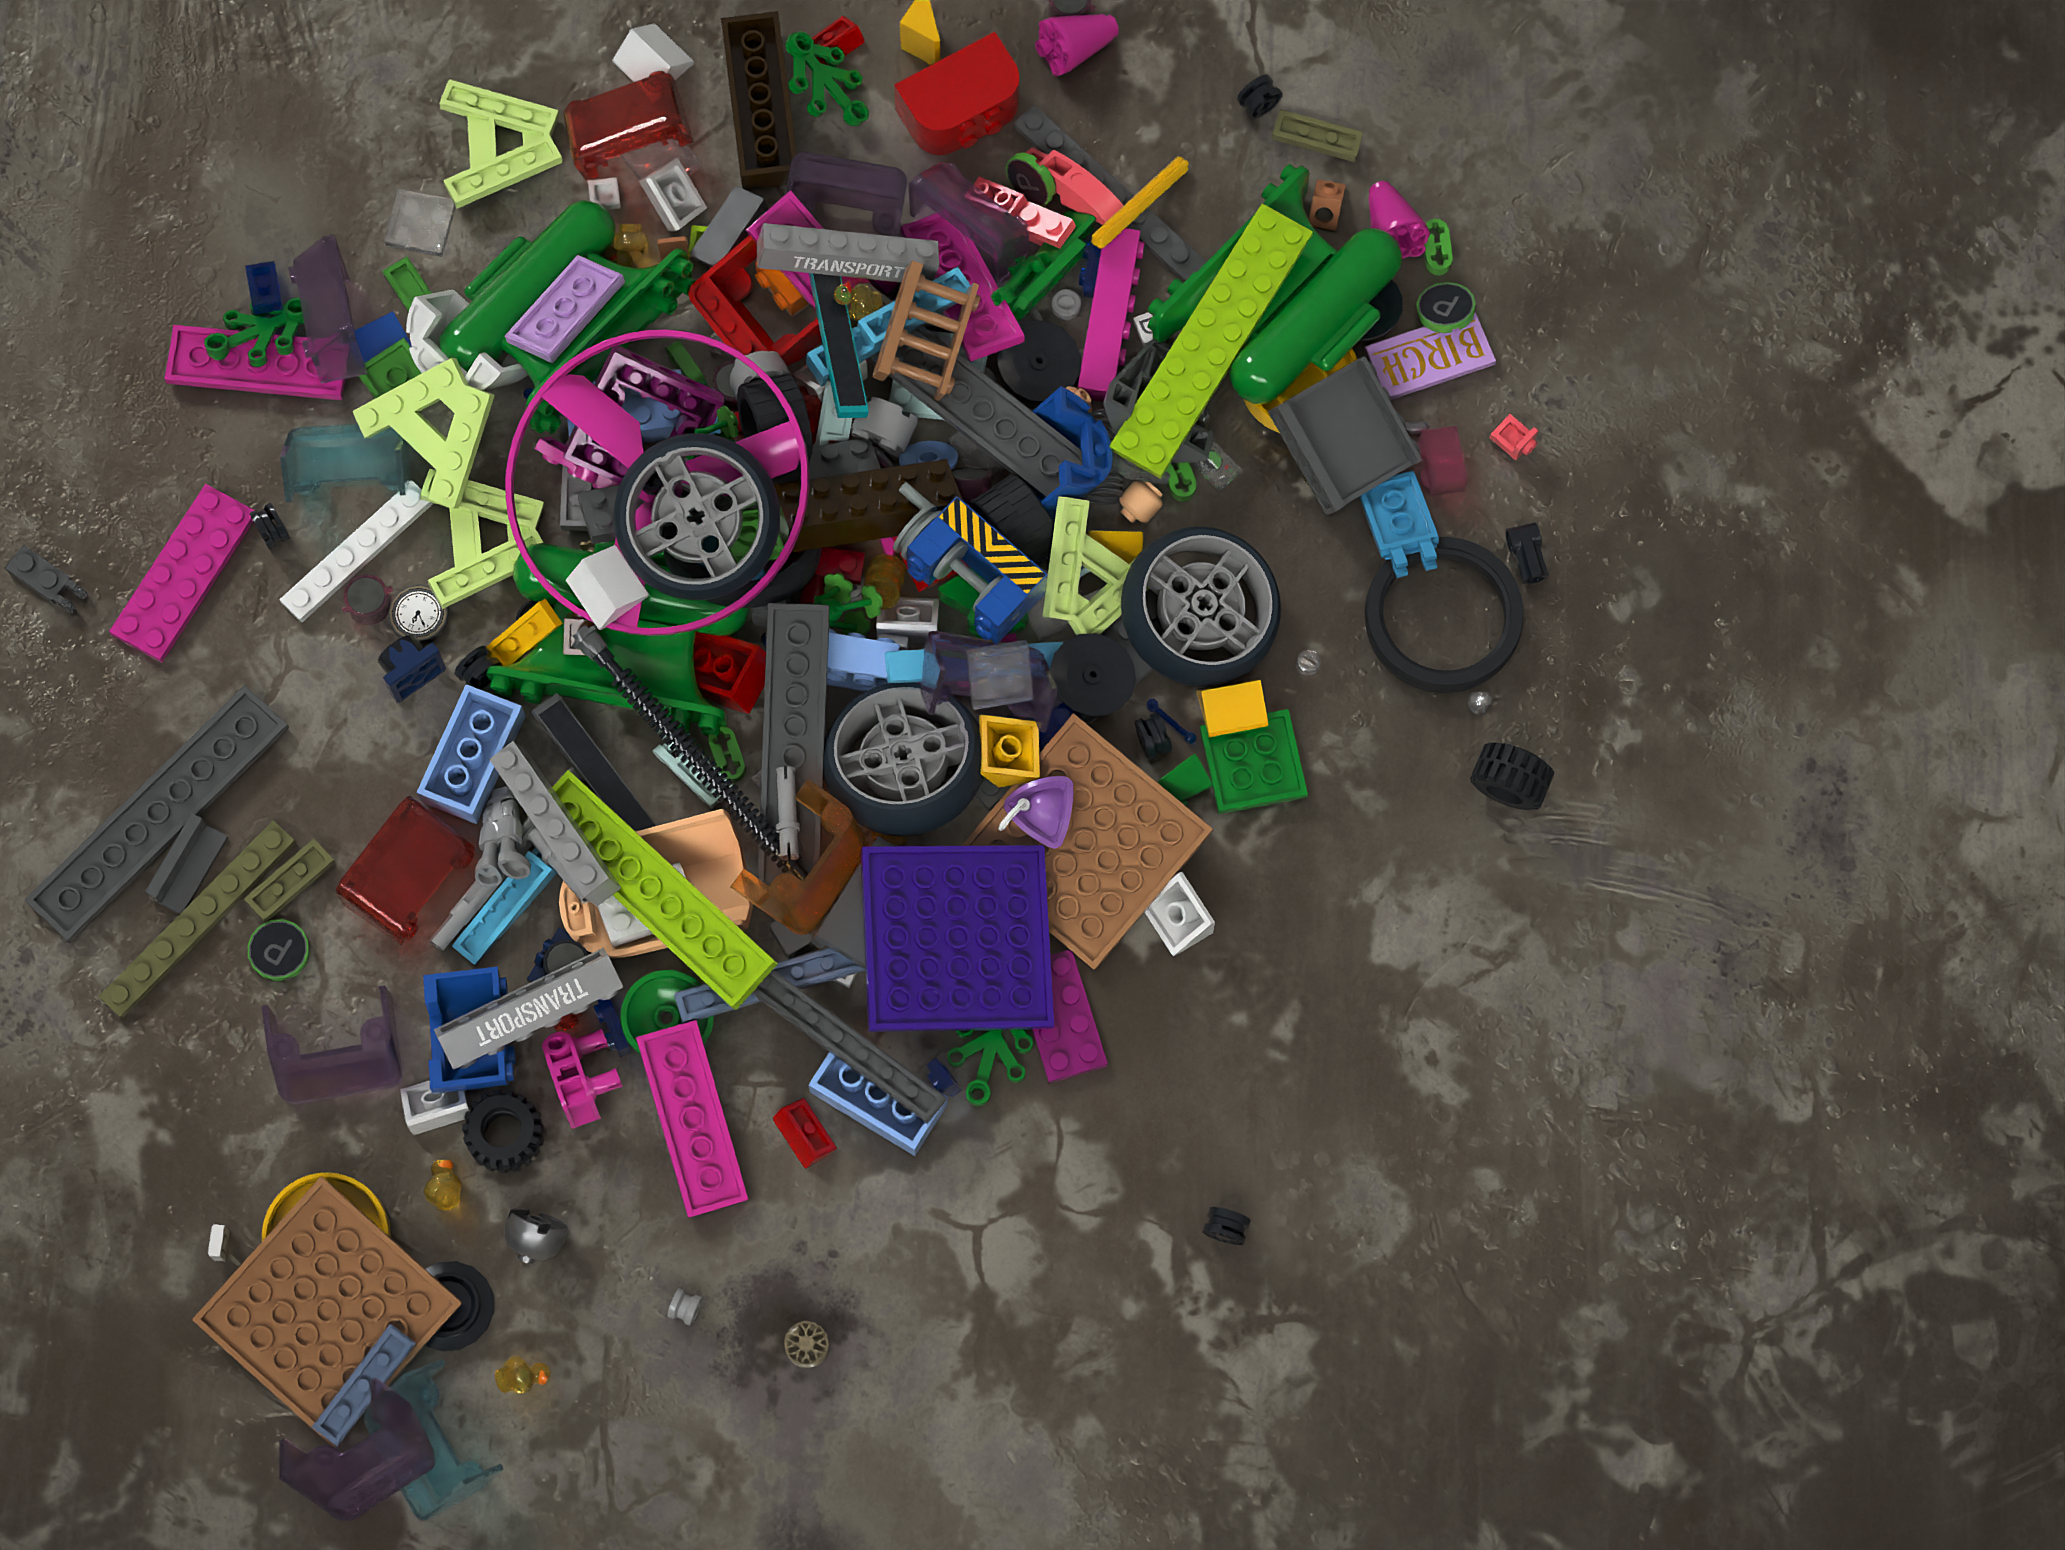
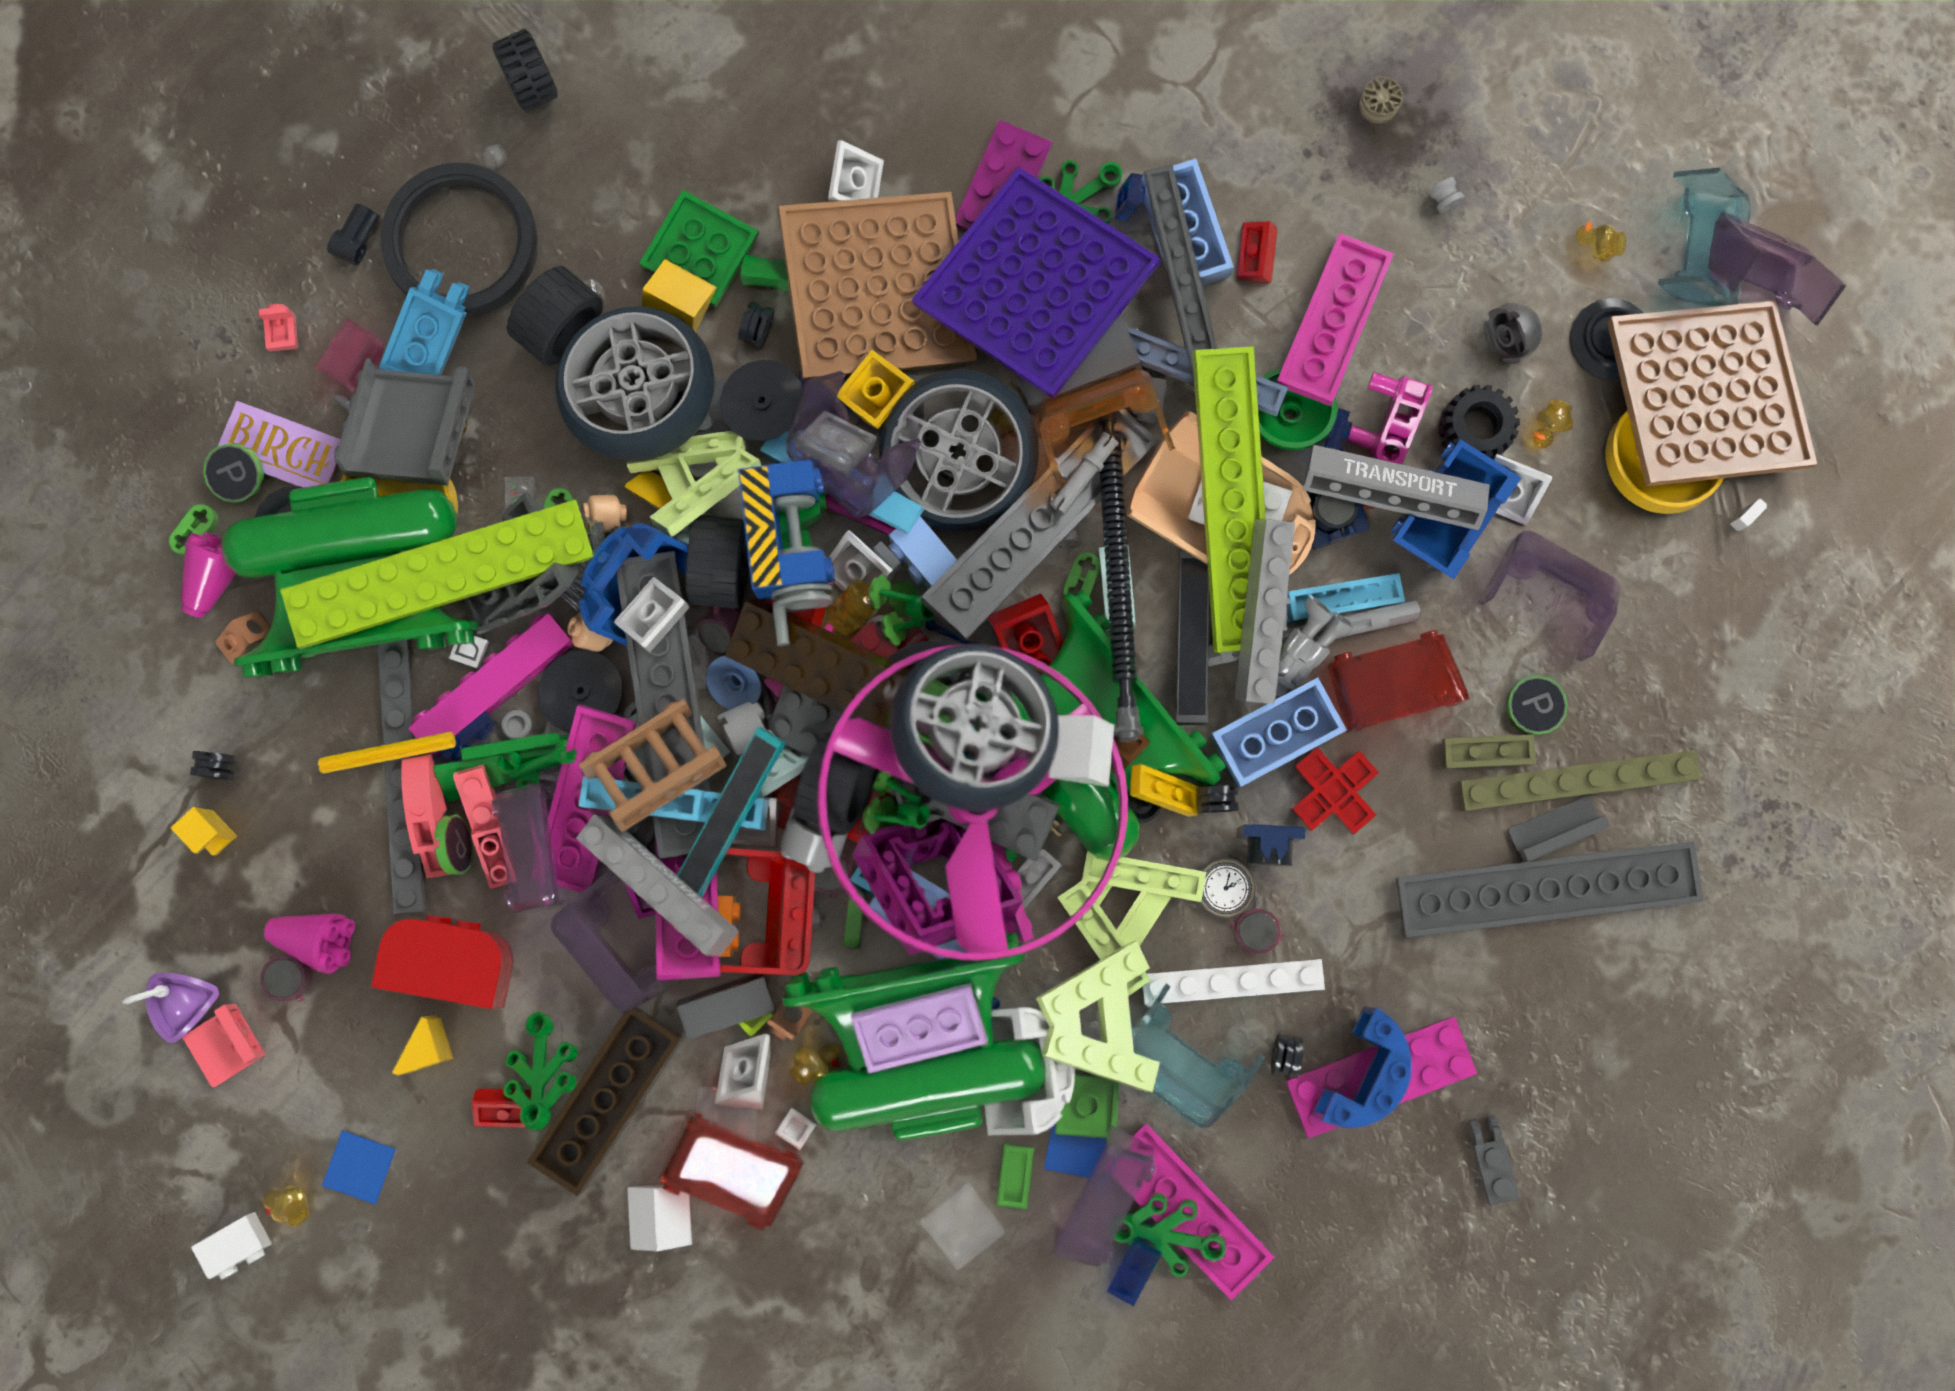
camera: 140 degrees left, 10 degrees up
sand blue tile [312,1324,417,1446] -> none
yellowish green plate [439,79,563,209] -> none
clear yellow animal [833,281,882,321] -> none
medium lavender hat [999,776,1073,849] -> none
clear blue hinge [1146,699,1196,744] -> none
olive plate [1272,109,1363,162] -> none
none -> yellow panel [171,807,237,856]
none -> black tyre [507,266,603,366]
none -> white slope [614,577,689,653]
none -> red plate [1291,747,1379,835]
none -> blue cylinder [1311,1006,1412,1128]

